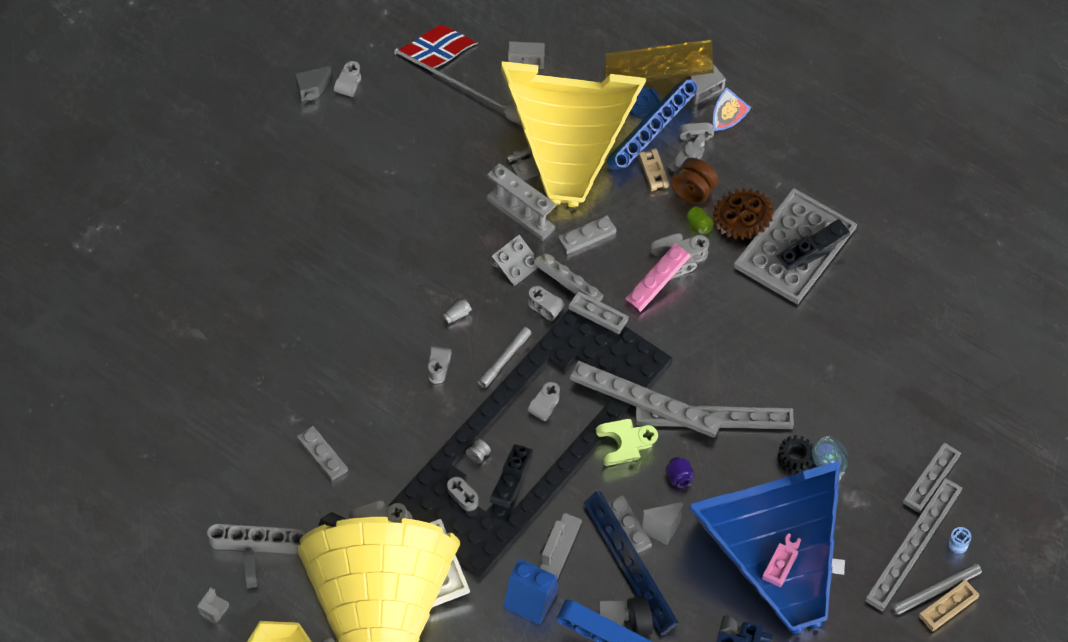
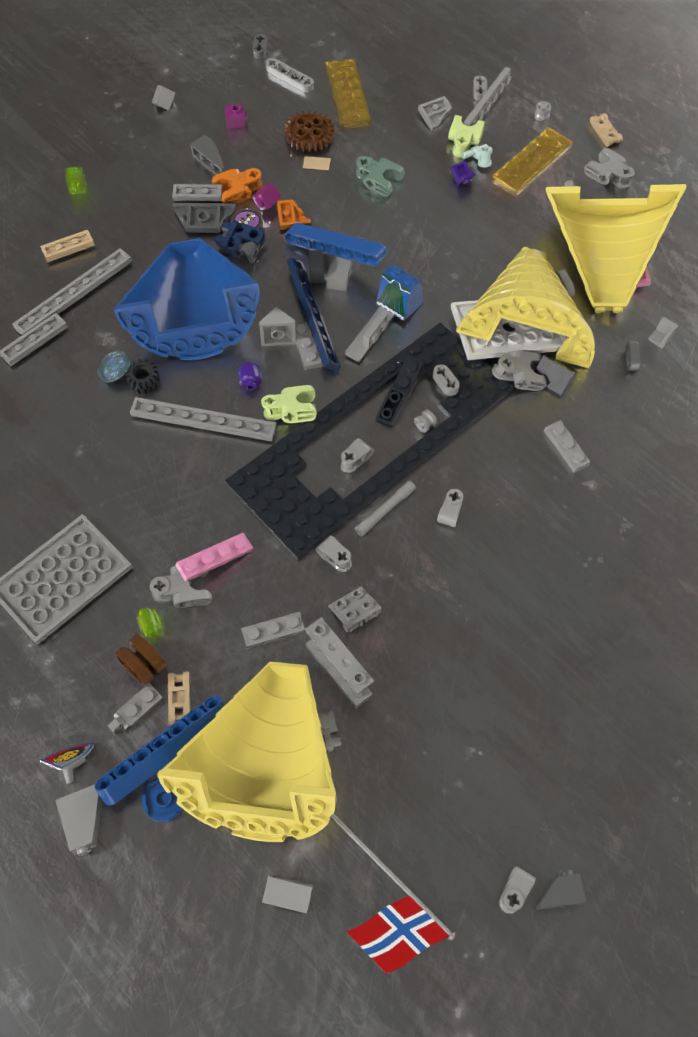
camera: 170 degrees left, 5 degrees up
light grey beam [207,524,306,554] -> none
light grey cone [442,298,472,324] -> none
light grey plate [533,254,604,302] -> none
light grey plate [569,291,629,334] -> none
light grey plate [570,361,722,438] -> none
clear yellow plate [606,40,714,82] -> none
light grey beam [679,123,714,141] -> none
reddish brown gear [713,188,774,240] -> none
bright pink plate [762,534,801,587] -> none
black slope [776,219,850,271] -> none
light grey axle [892,563,982,614] -> none
light blue wheel [948,527,971,554] -> none

